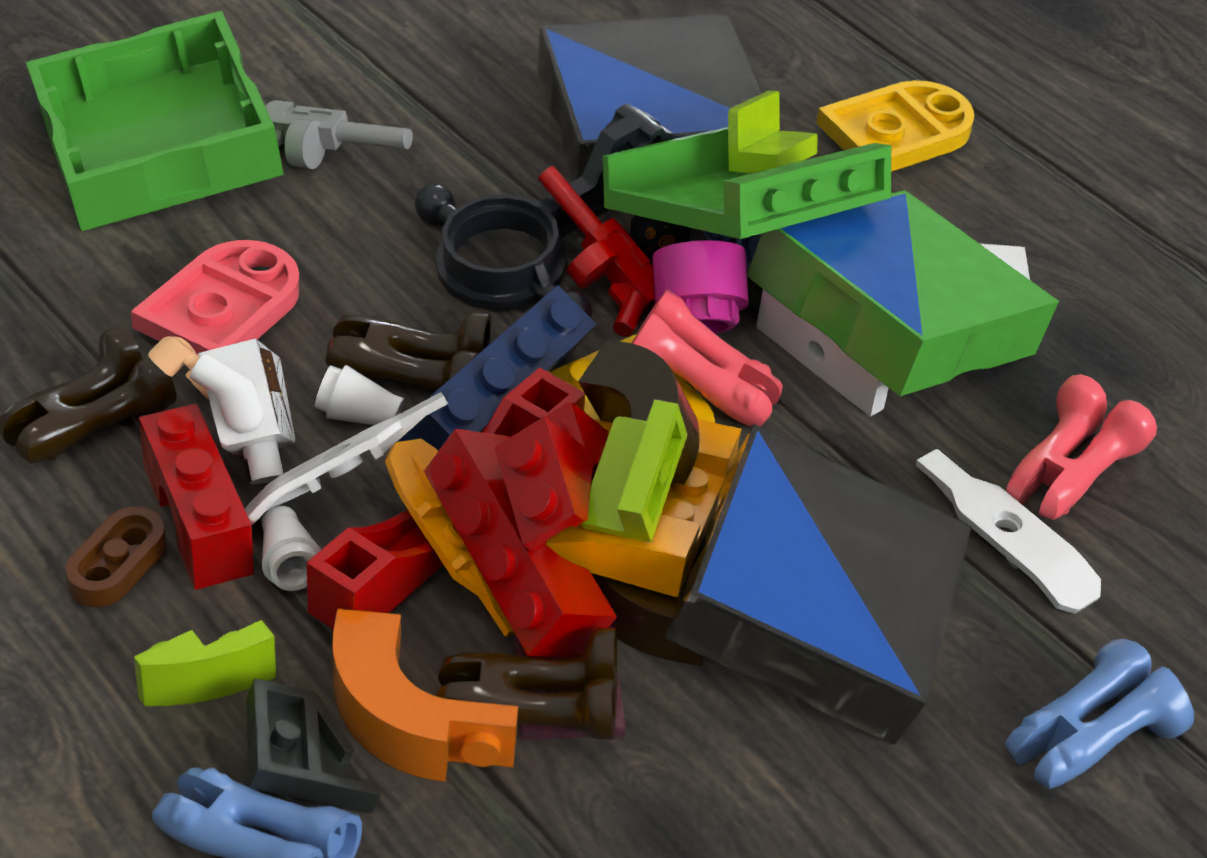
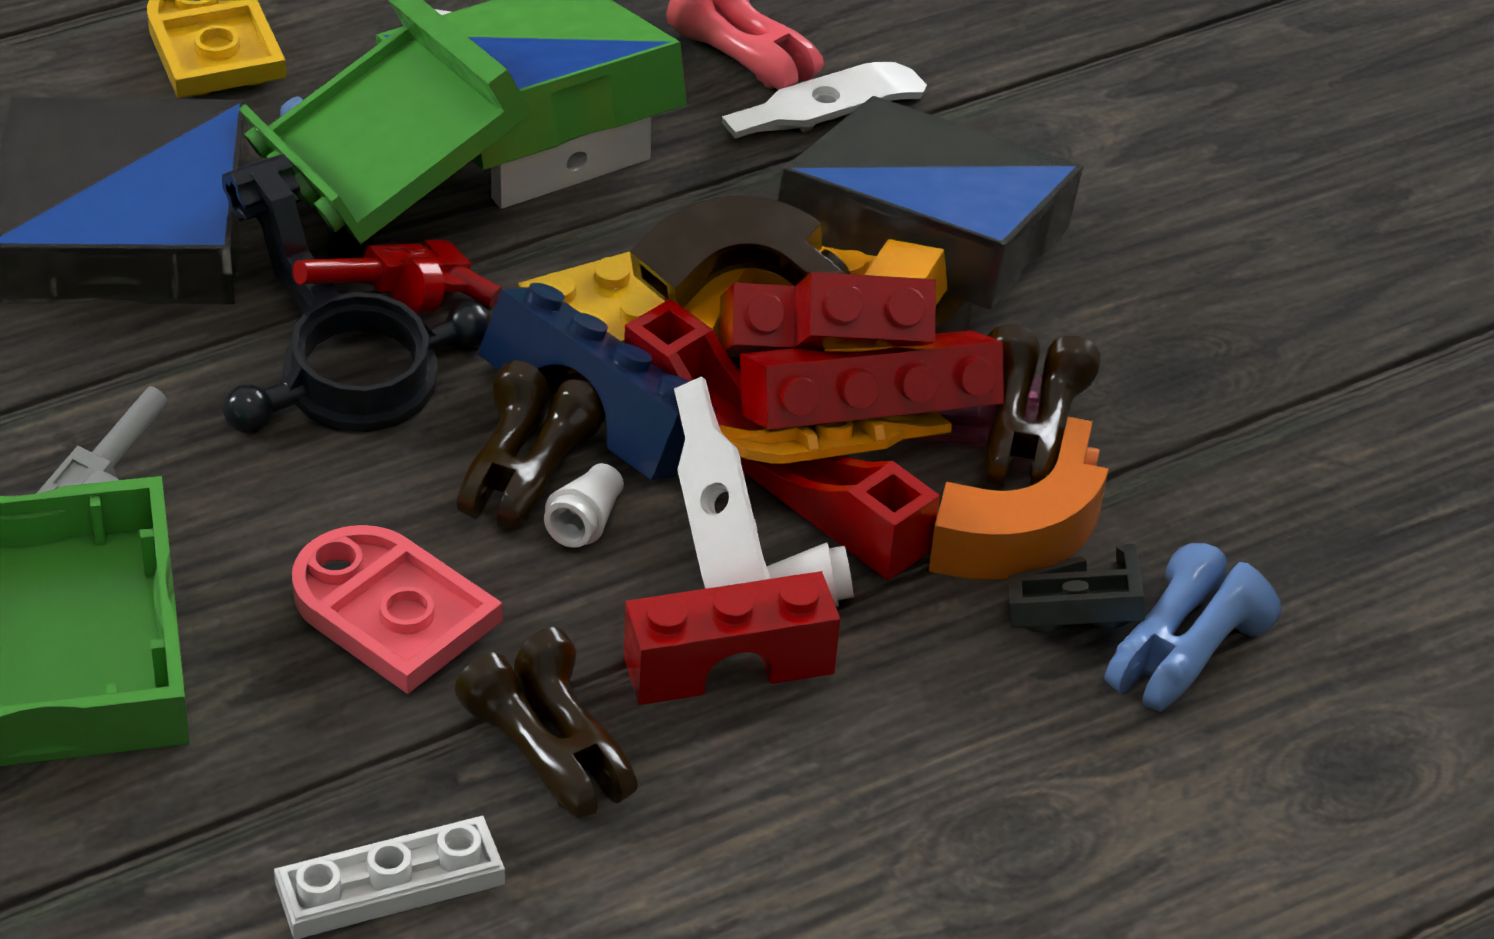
camera: 80 degrees left, 0 degrees up
reddish brown plate [65,506,166,607] -> none
lime slope [134,620,276,706] -> none
white torso [148,336,295,484] -> none
lime panel [582,400,687,543] -> none
coral piece [632,289,783,428] -> none
dark pink piece [653,240,749,334] -> none
lime panel [728,91,817,173] -> none
medium blue piece [1005,638,1194,789] -> none

